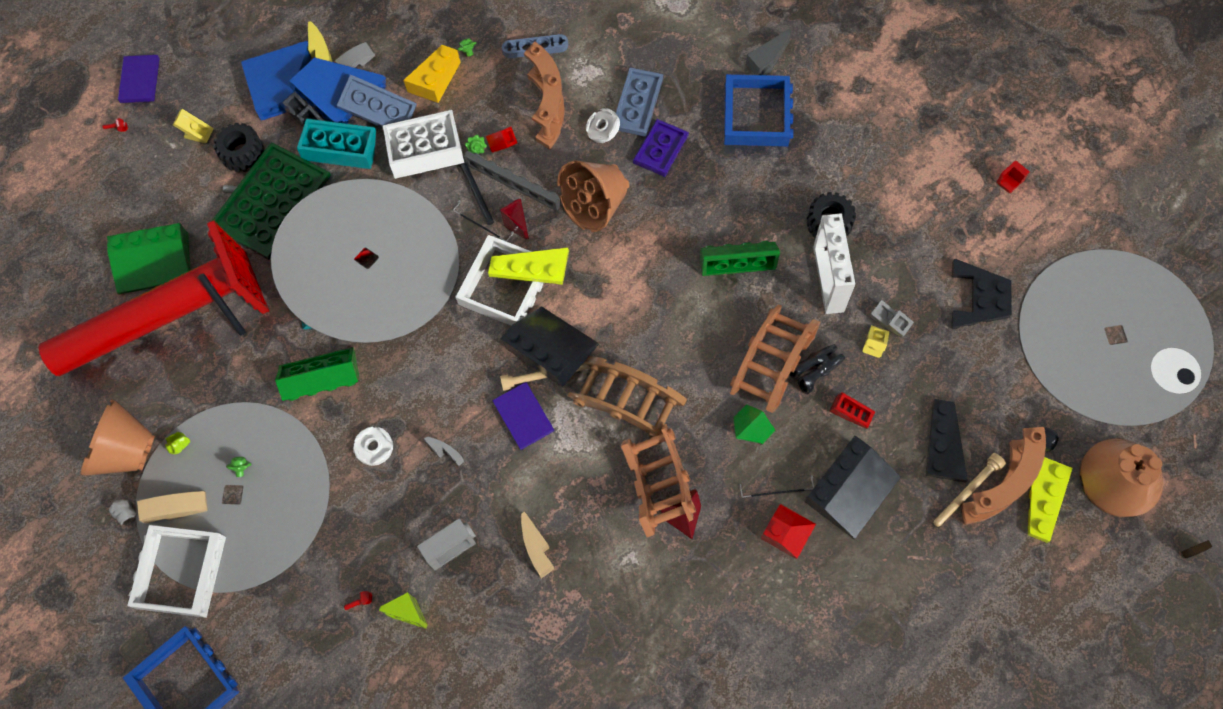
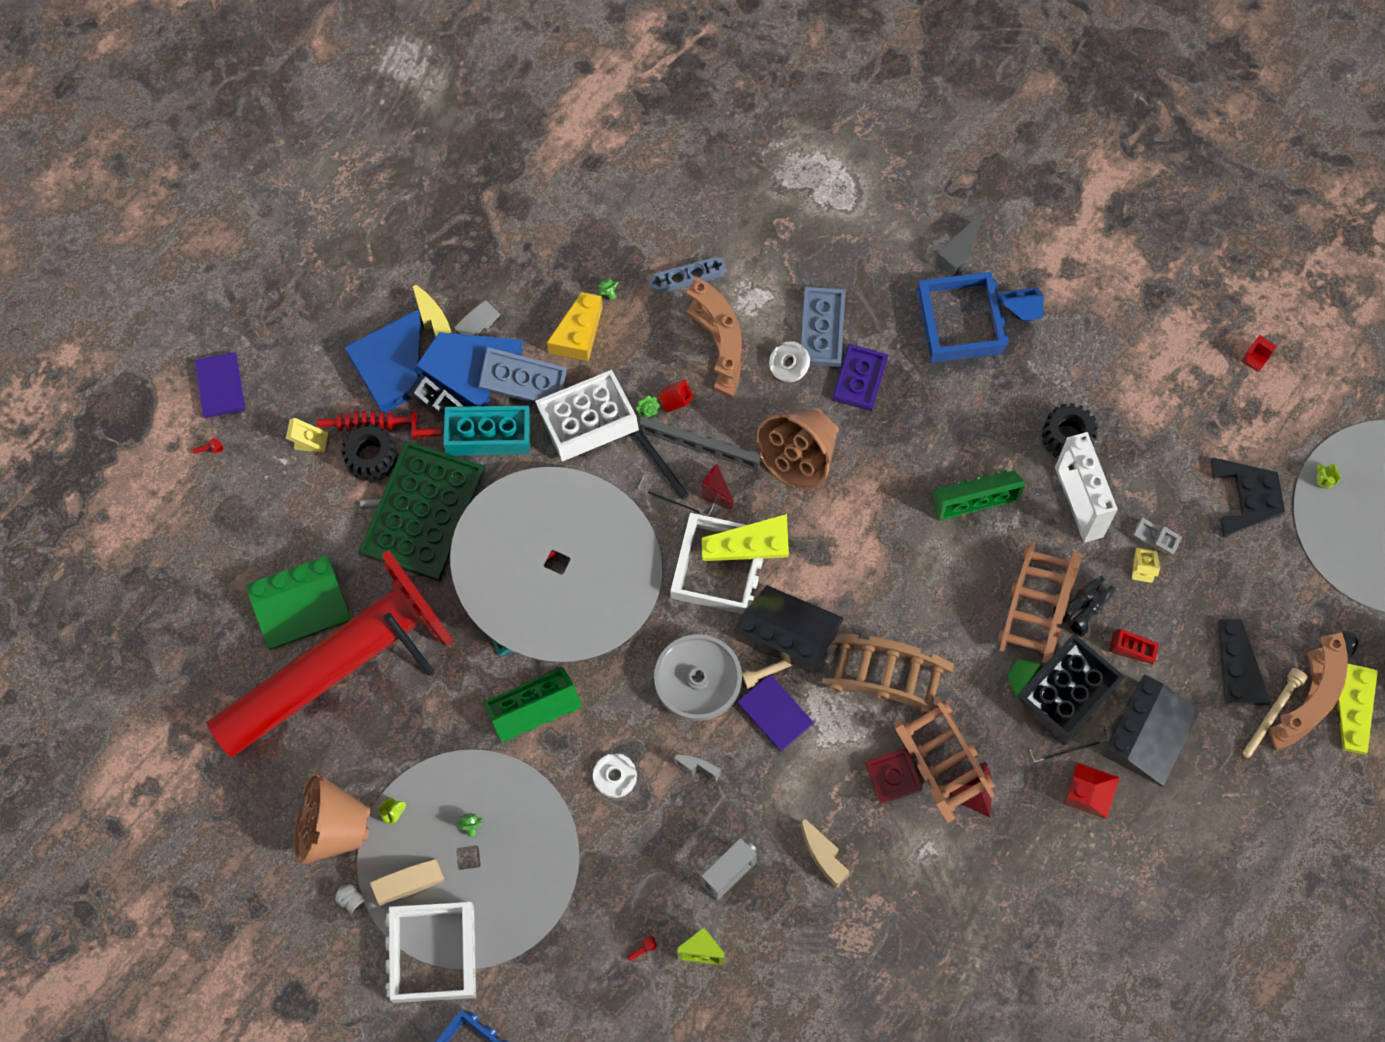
camera: 15 degrees left, 0 degrees up
none -> red piece [317,410,442,438]
none -> light grey dish [654,634,742,721]
none -> dark red plate [865,748,923,805]
none -> blue slope [998,287,1044,321]
none -> black slope [1017,634,1125,746]
none -> lime arm [1316,464,1341,489]

